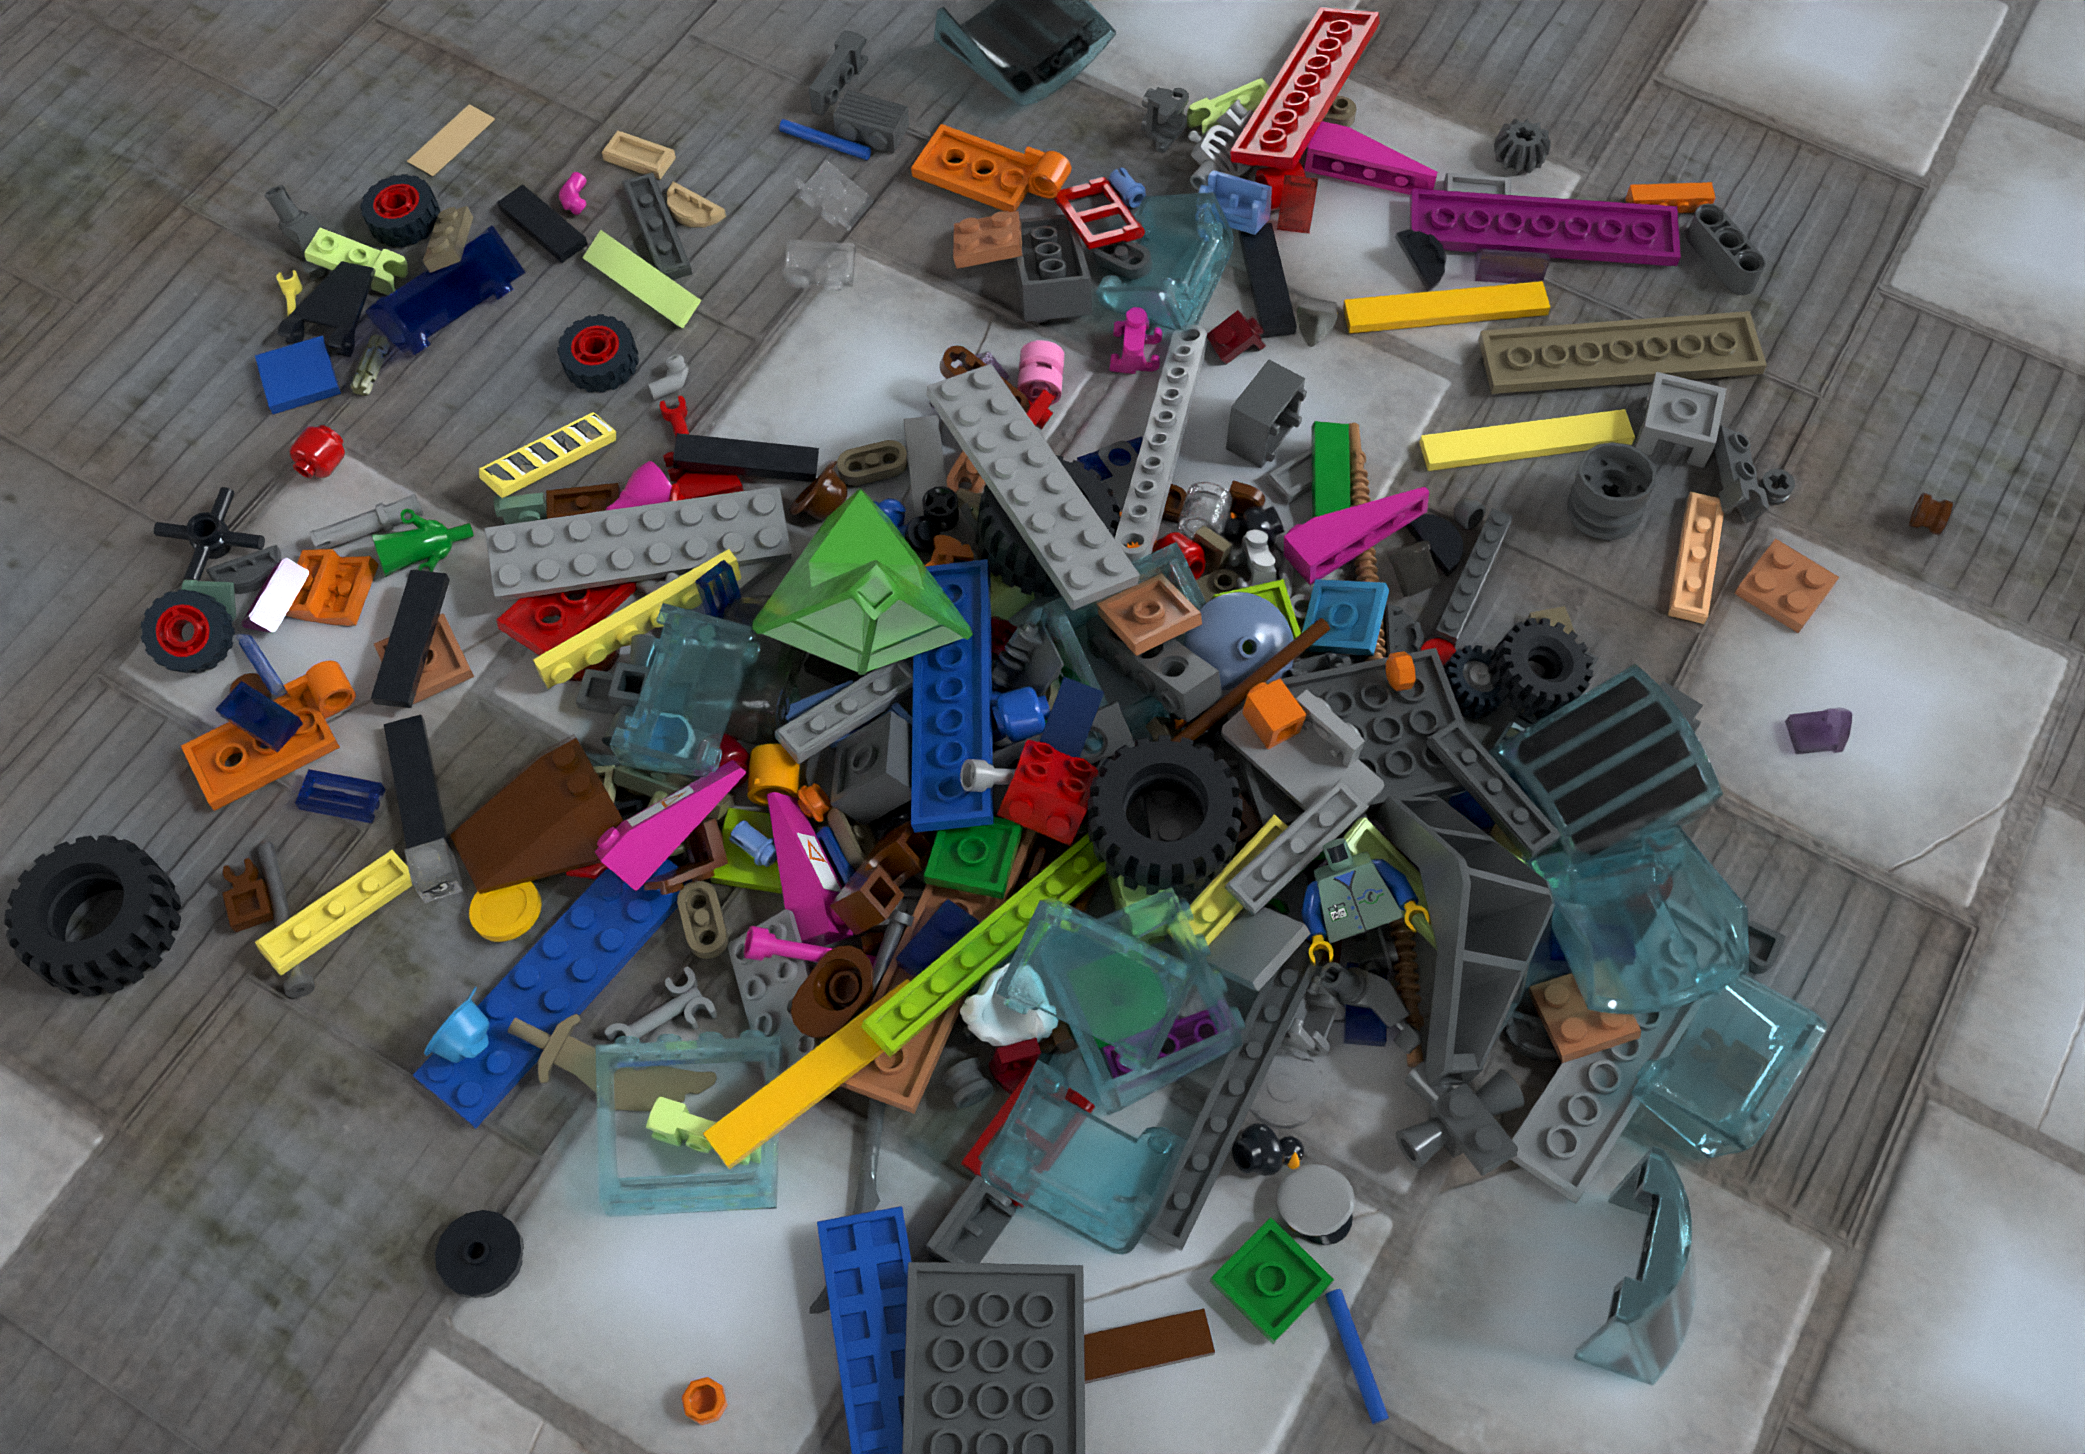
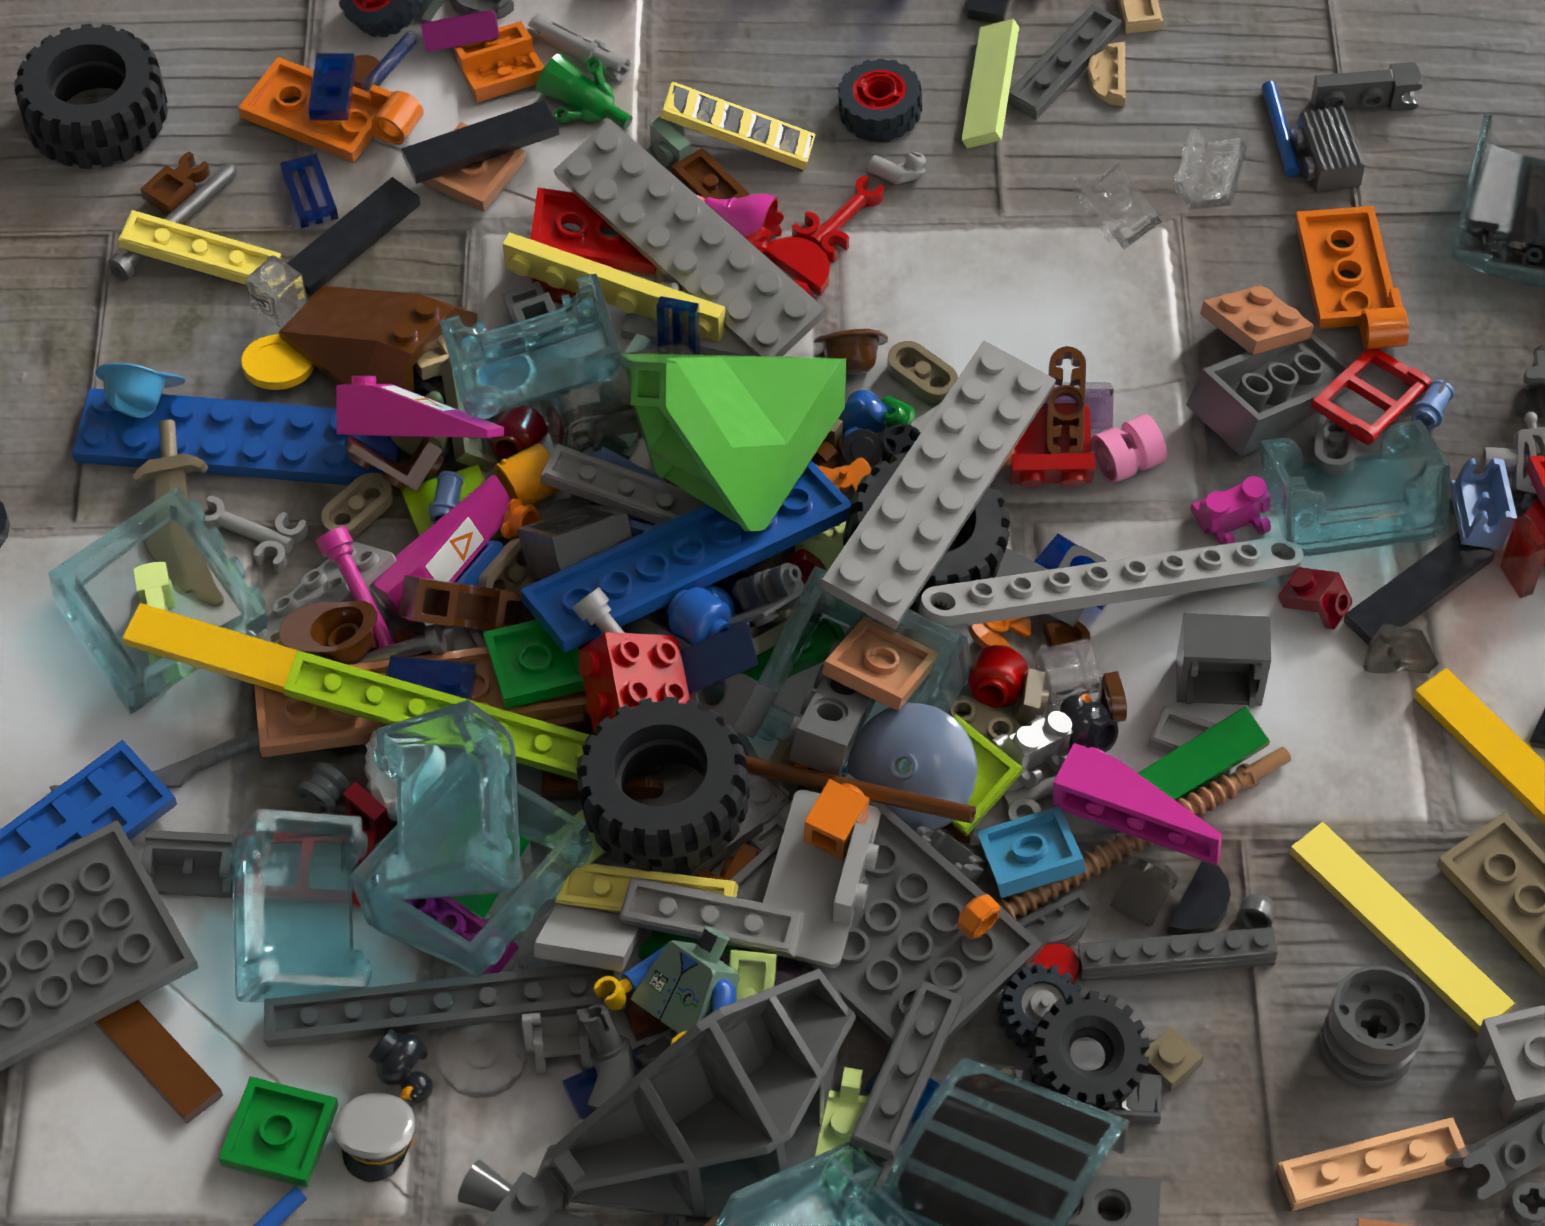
camera: 60 degrees right, 5 degrees down
black tile [673,433,819,482] -> none
none -> green arm [881,395,916,428]

